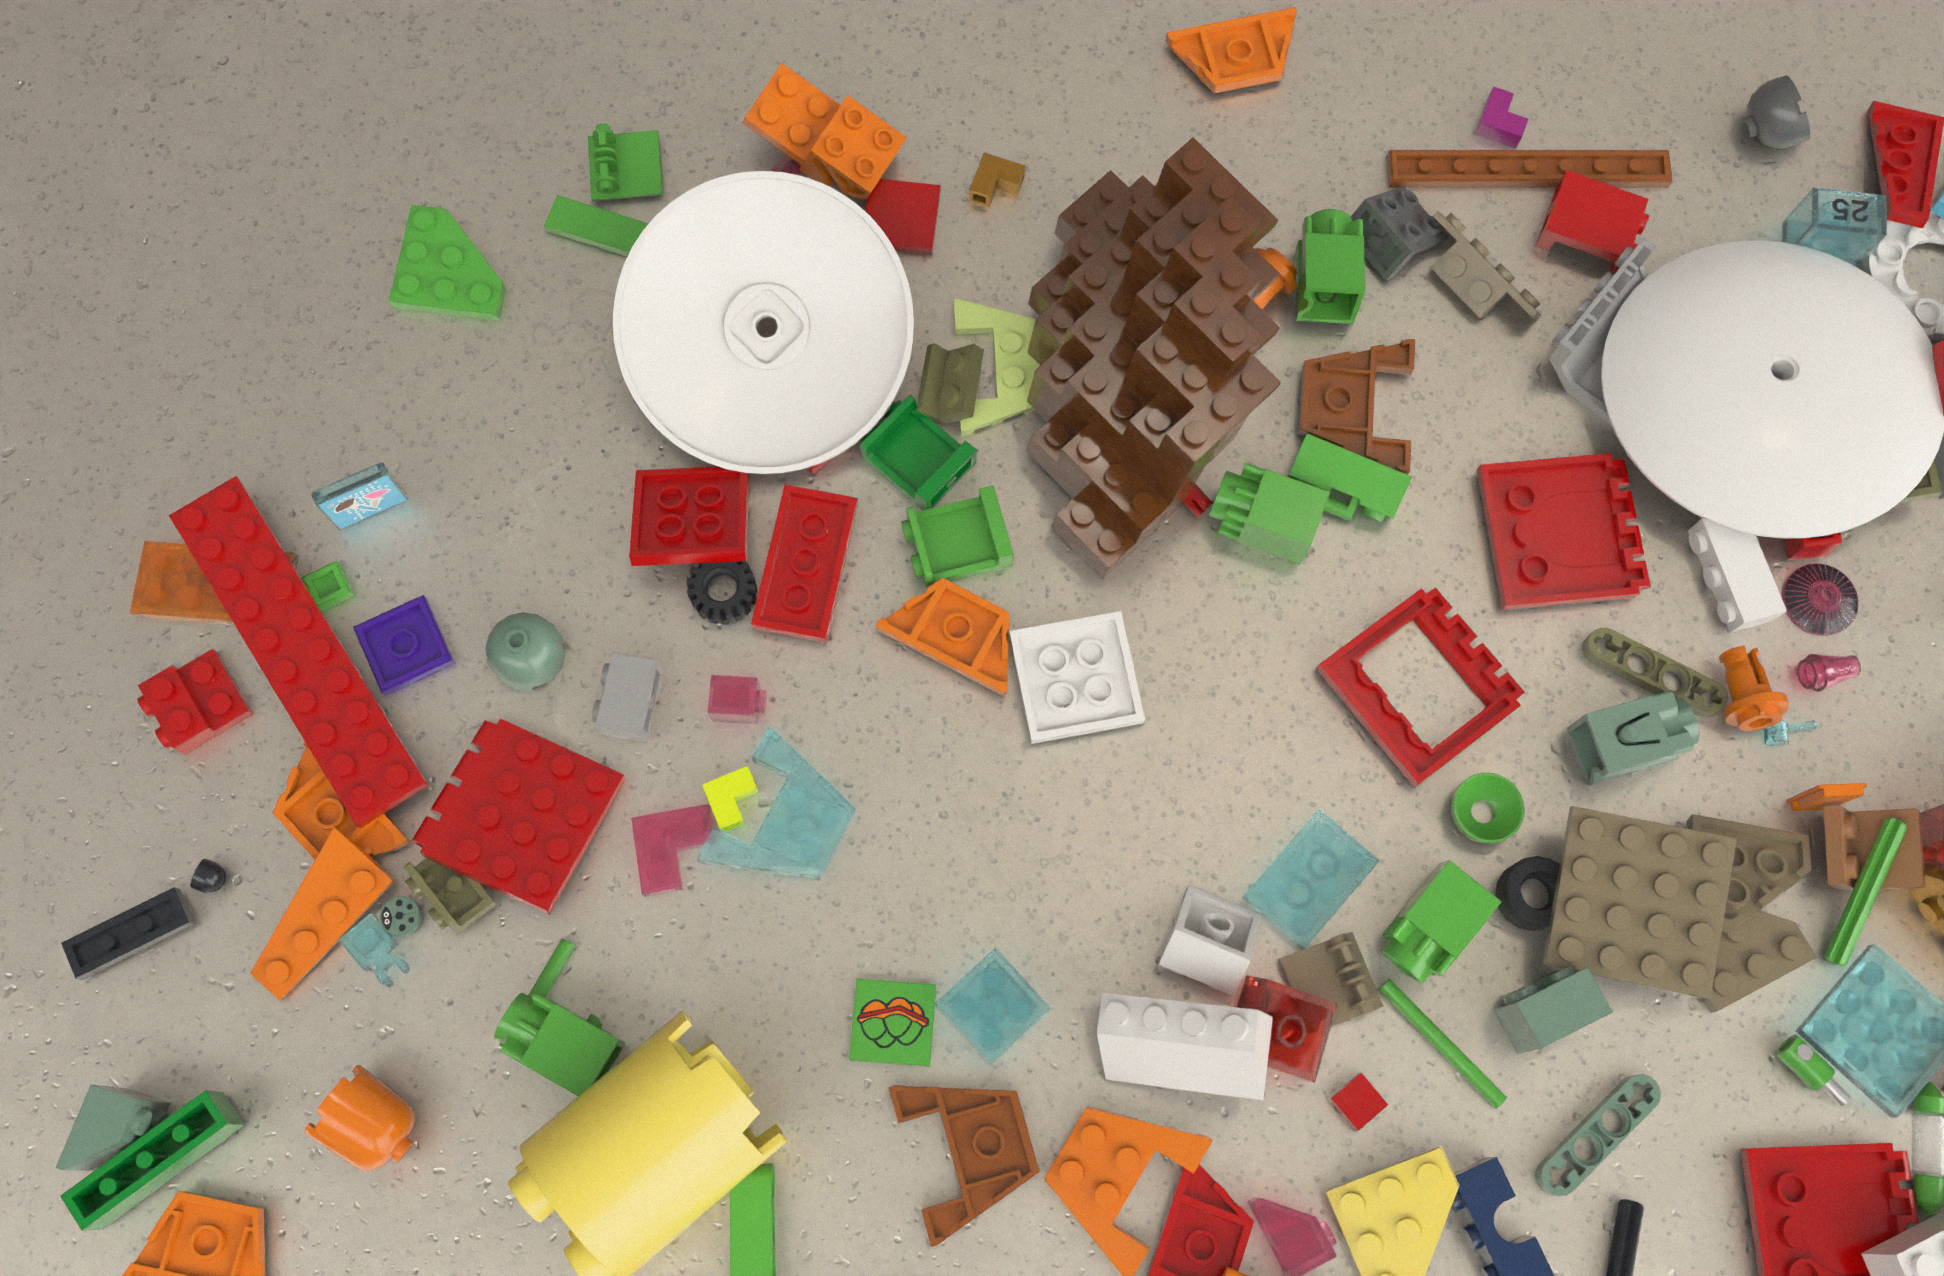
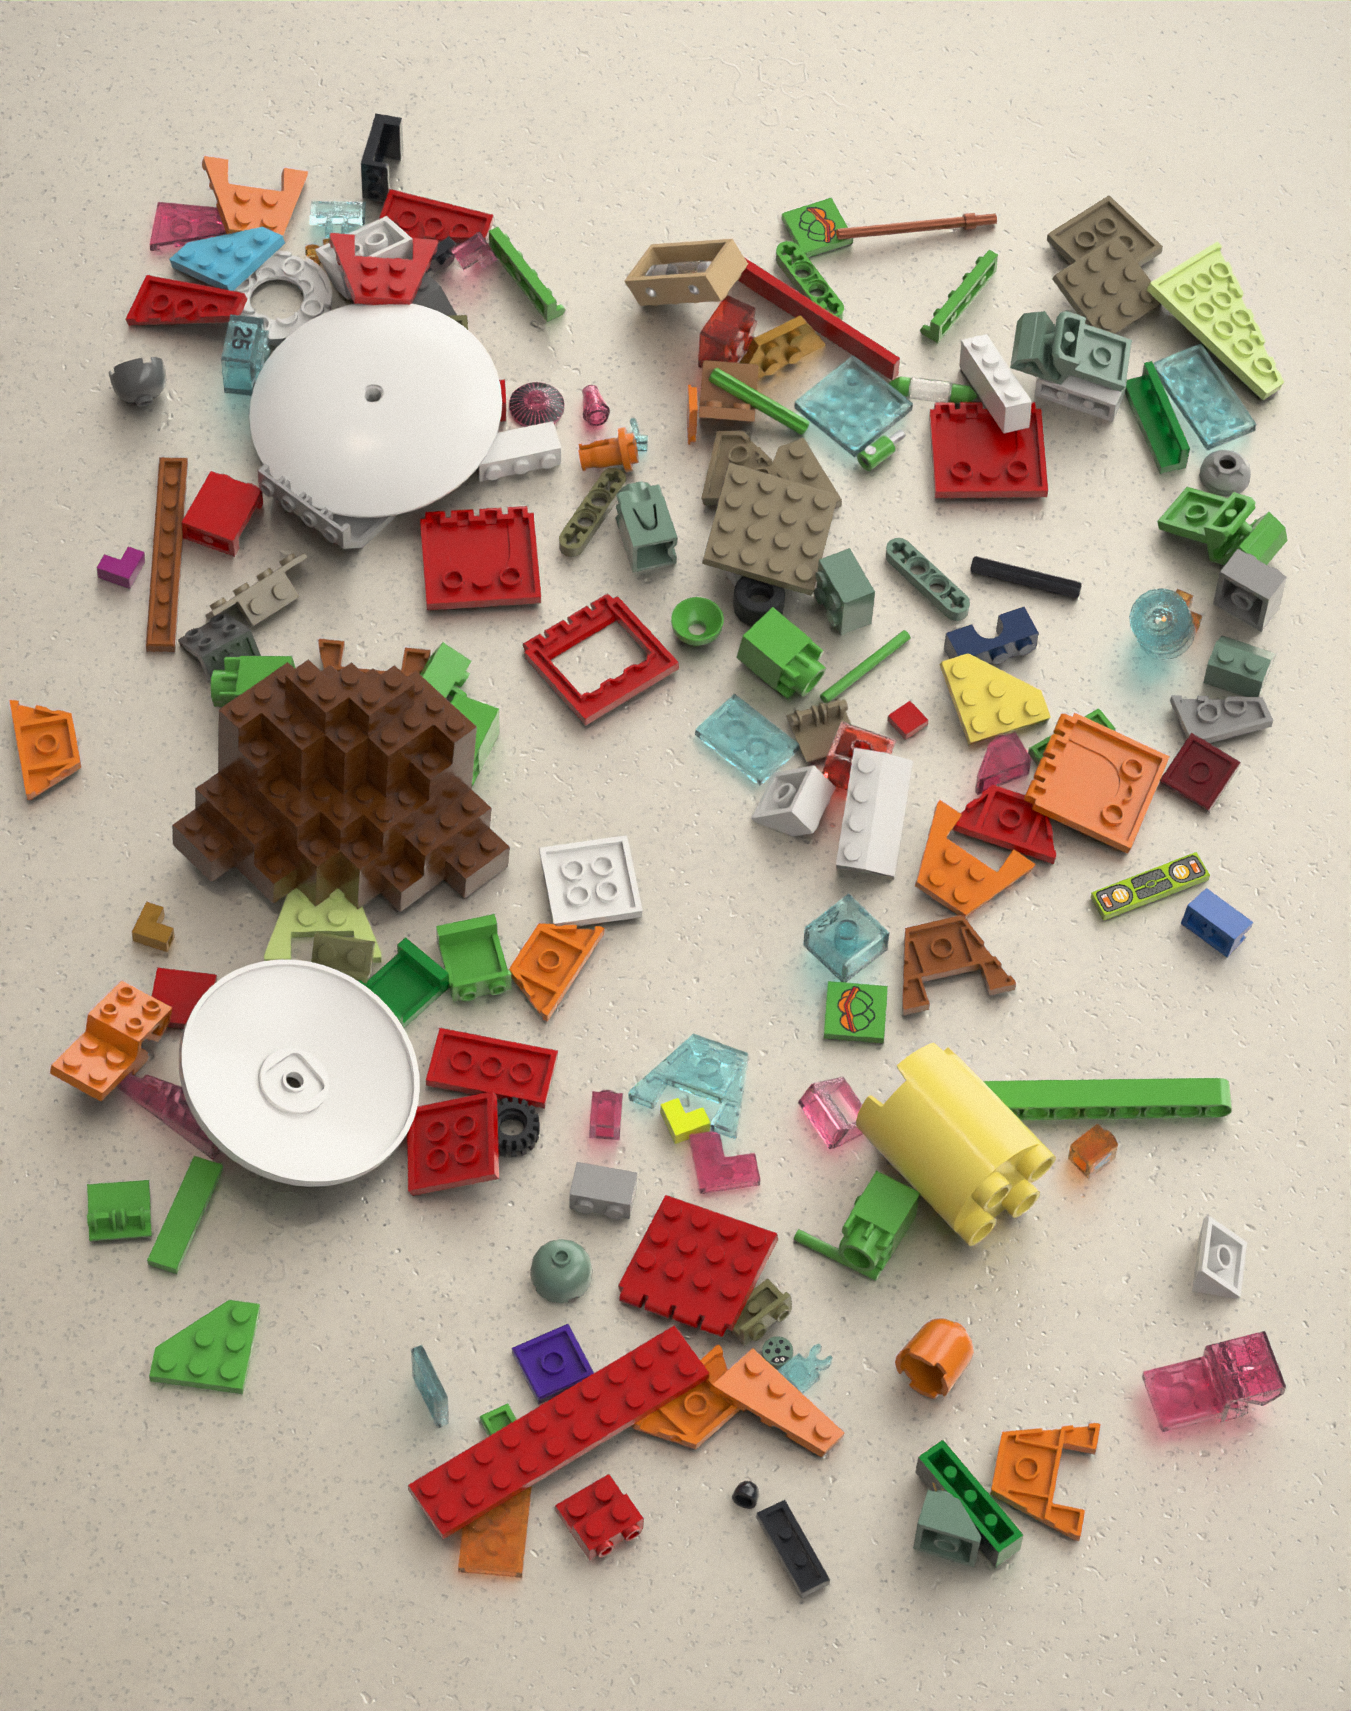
camera: 90 degrees left, 15 degrees down
none -> clear pink tile [798,1077,863,1149]

